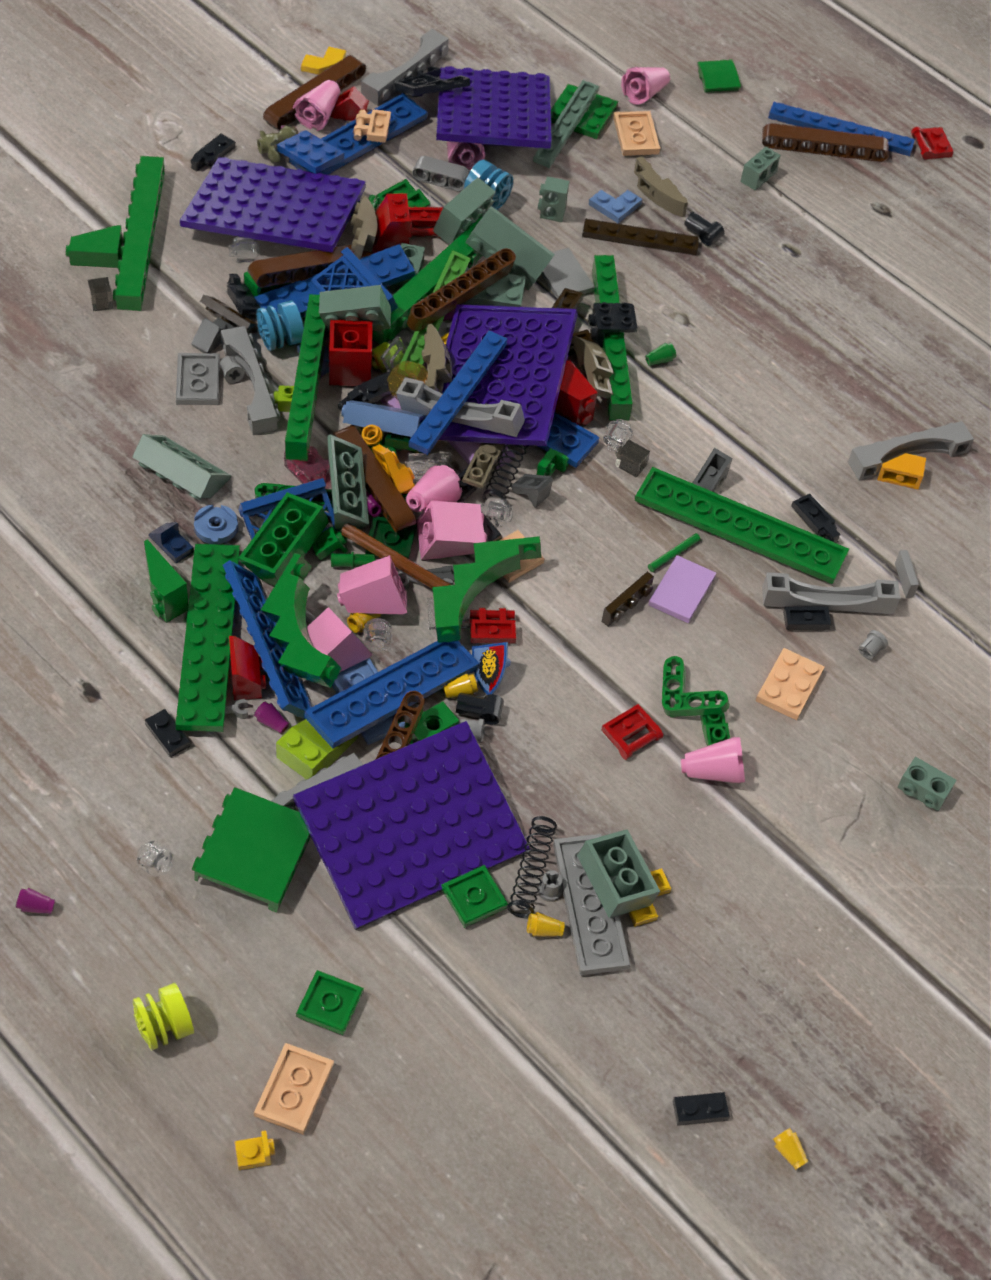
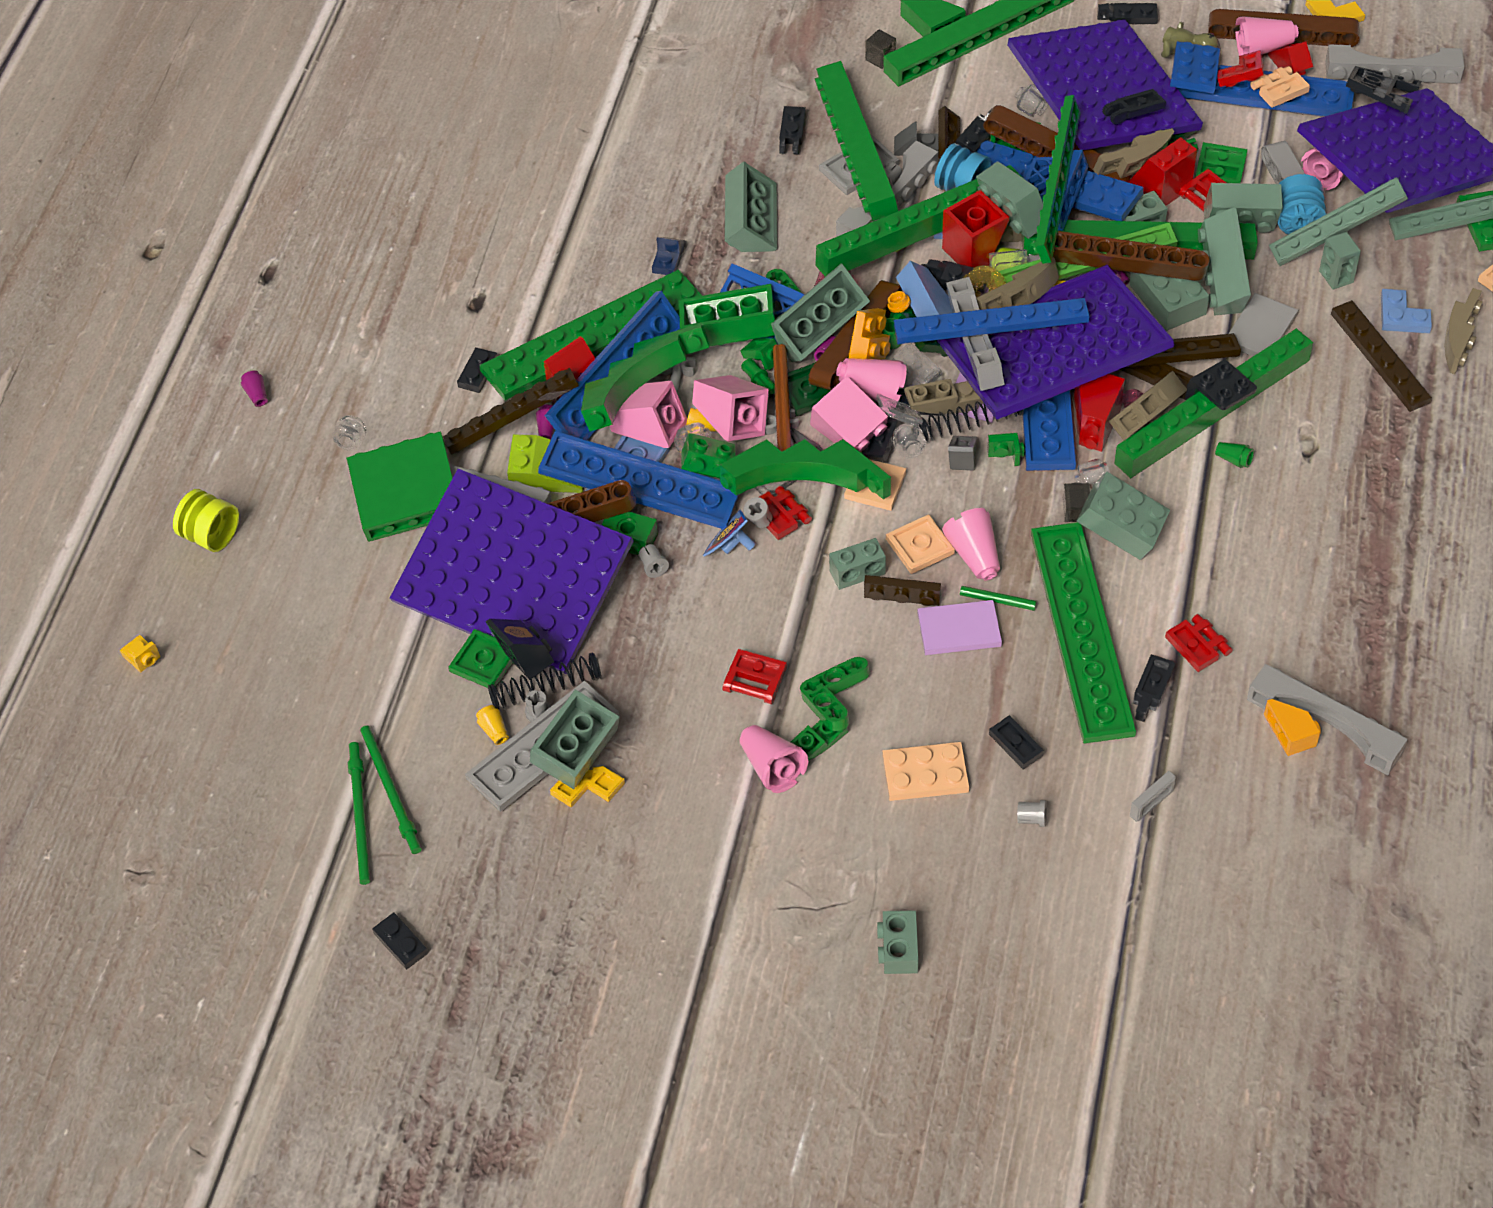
camera: 65 degrees right, 0 degrees up
green slope [144,539,189,623] -> none
medium blue plate [194,505,238,545] -> none
light nougat plate [254,1043,334,1135] -> none
green plate [296,970,364,1035] -> none
yellow cone [443,673,478,698] -> none
black piece [455,693,504,725] -> none
black piece [684,212,725,246] -> none
dark grey slope [692,447,733,492] -> none
light grey arch [762,572,900,614] -> none
yellow cone [773,1128,809,1170] -> none
none -> green bar [347,742,370,885]
none -> green bar [360,725,422,854]
none -> dark brown plate [443,368,579,455]
none -> black slope [485,619,554,680]
none -> green brick [681,433,736,479]
none -> light grey bush [743,497,772,528]
none -> black hinge [779,106,806,155]
none -> green brick [814,61,898,221]
none -> sand green brick [829,538,886,590]
none -> clear piece [876,394,923,427]
none -> light nougat plate [886,514,955,574]
none -> bright pink cone [942,508,1000,581]
none -> green plate [1033,95,1080,264]
none -> sand green brick [1076,471,1170,560]
none -> black hinge [1102,89,1166,124]
none -> red plate [1165,614,1233,672]
none -> red plate [1217,50,1264,87]
none -> sand green tile [1269,177,1408,266]

